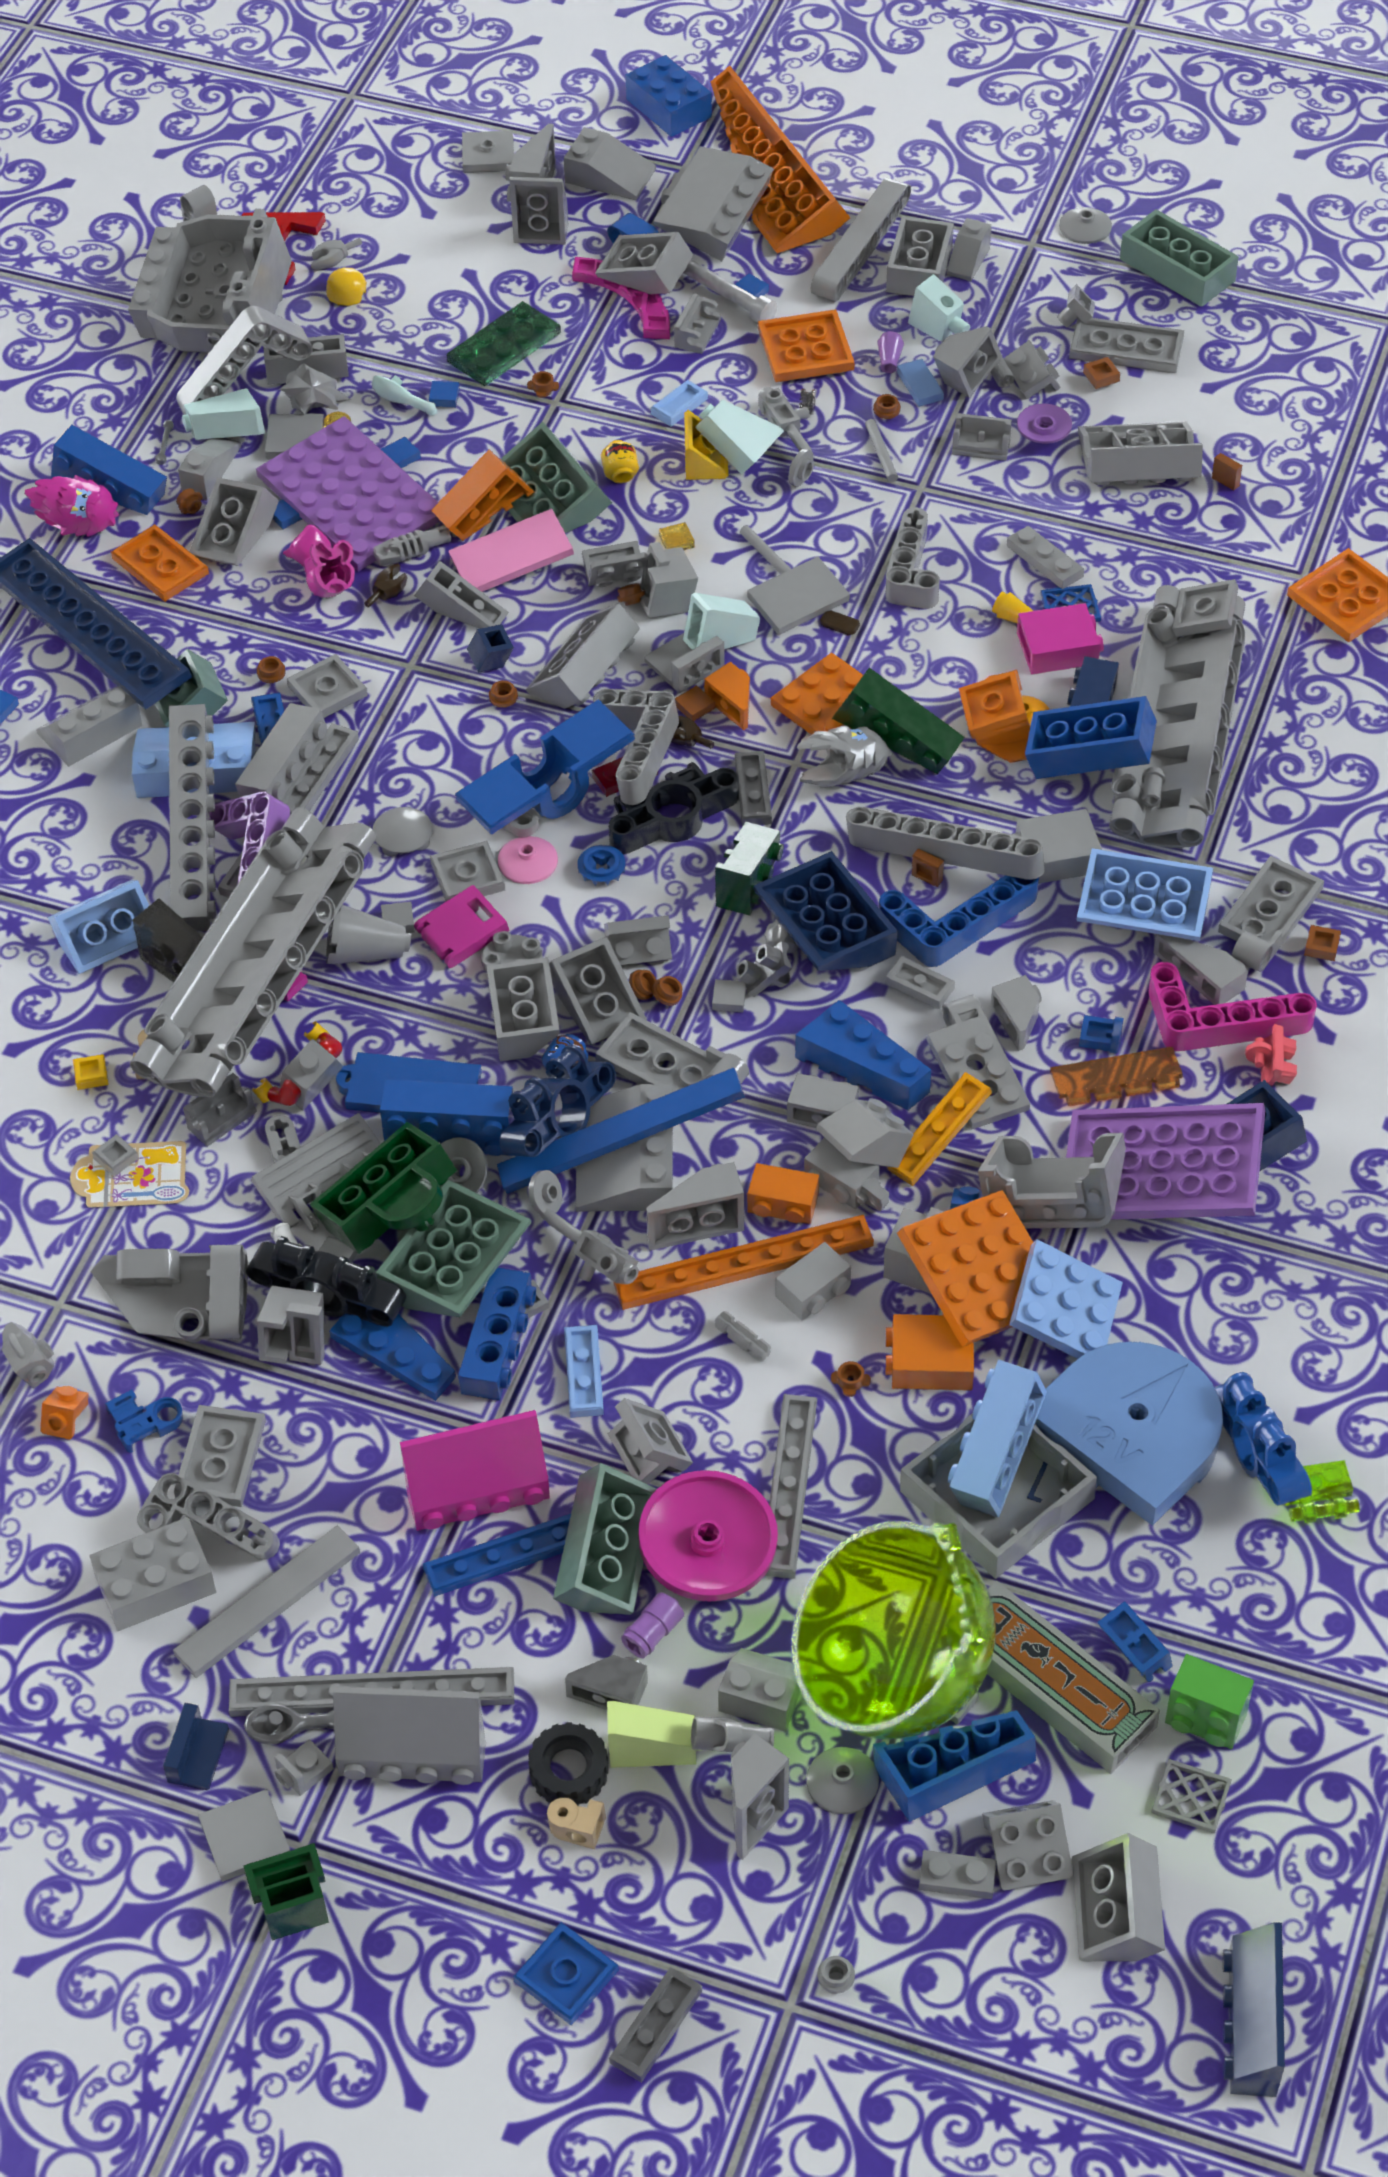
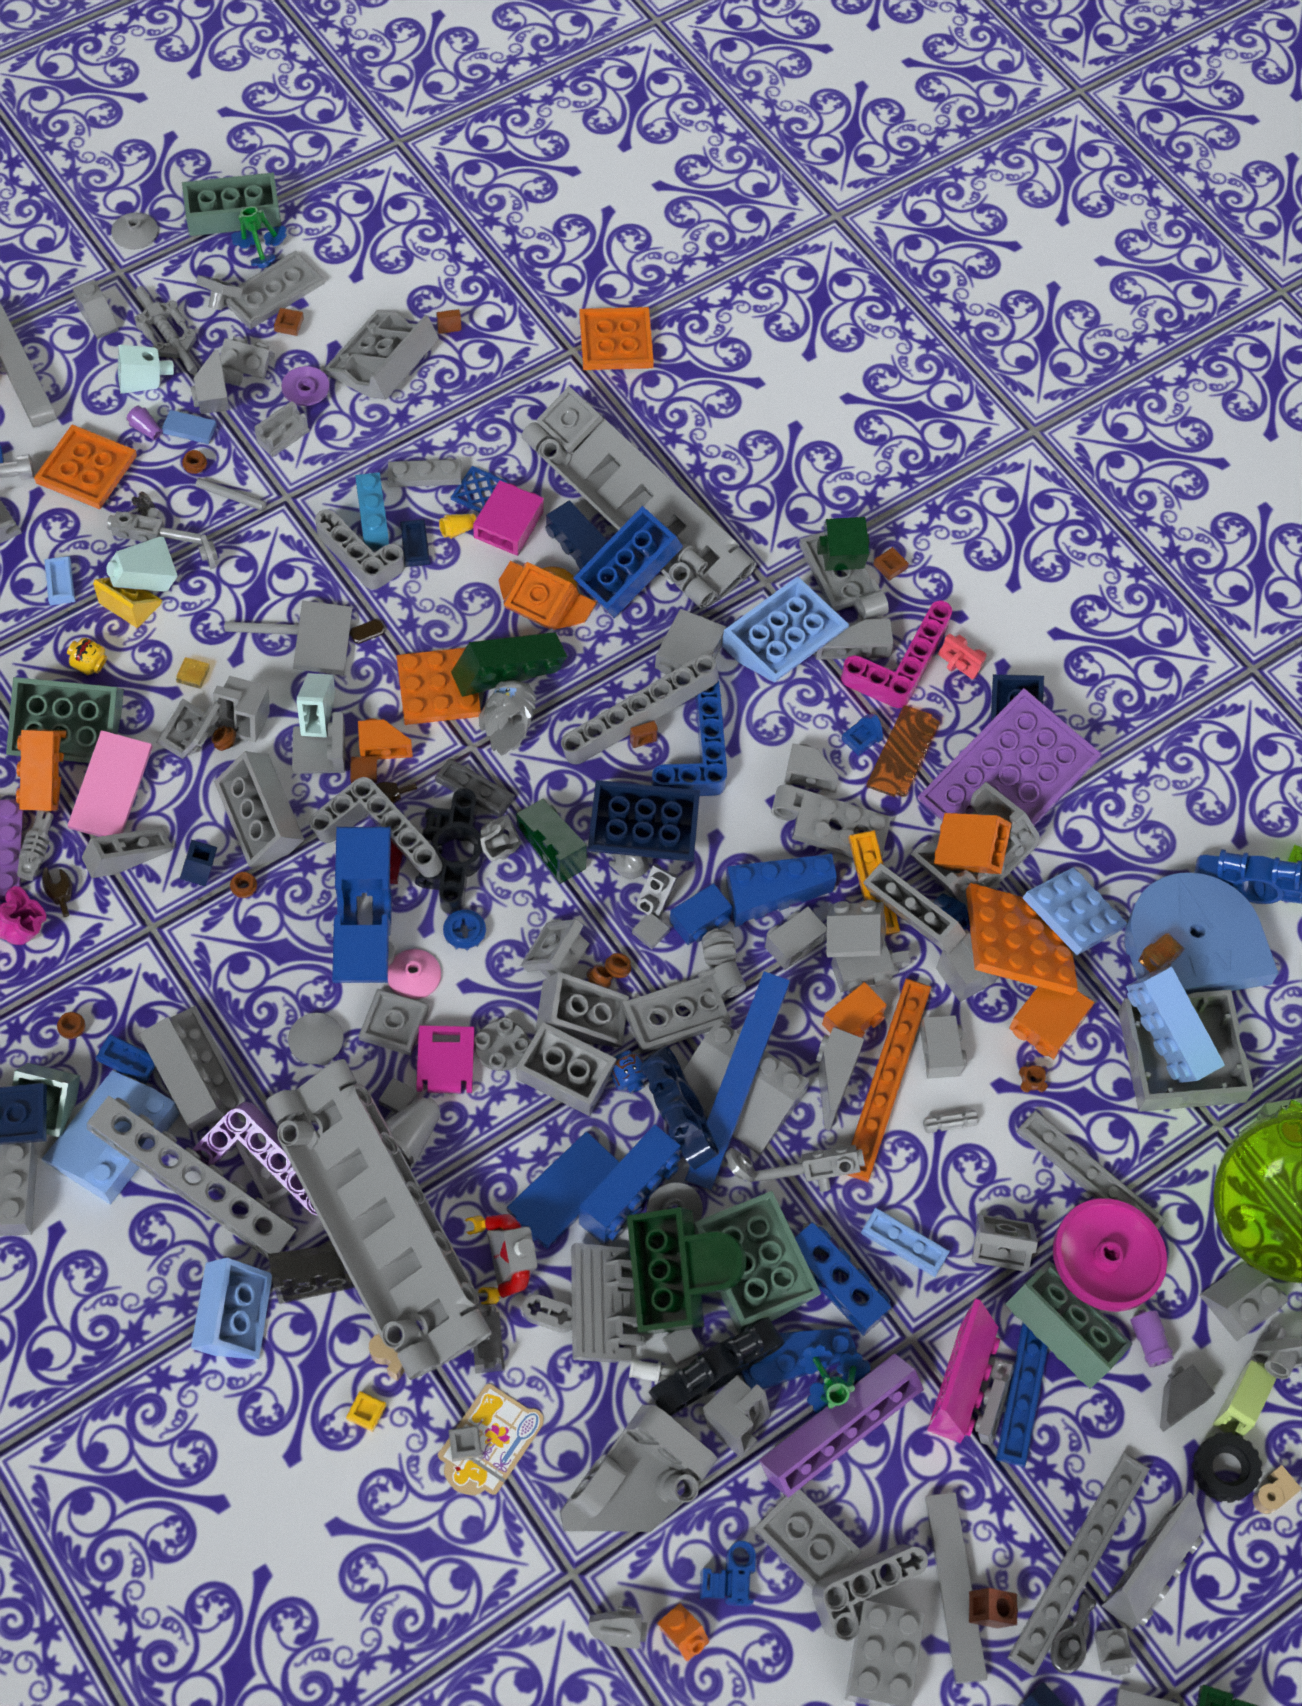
camera: 60 degrees left, 10 degrees up
light grey plate [287,654,368,718] -> none
light grey plate [885,956,955,1009] -> none
light grey brick [886,216,954,296] -> none
none -> light grey bar [135,286,198,374]
none -> plant [231,206,287,268]
none -> dark azure brick [355,472,389,552]
none -> dark blue tile [400,519,430,567]
none -> light grey hand [480,815,522,862]
none -> blue brick [669,883,733,945]
none -> light grey piece [702,929,737,968]
none -> medium lavender brick [759,1353,924,1498]
none -> blue plant [799,1344,871,1414]
none -> dark green plate [817,517,870,571]
none -> light grey brick [863,863,966,955]
none -> orange brick [934,813,1012,874]
none -> copper brick [969,1588,1018,1628]
none -> light grey hinge [975,1360,1014,1446]
none -> clear orange leg [1138,933,1185,973]

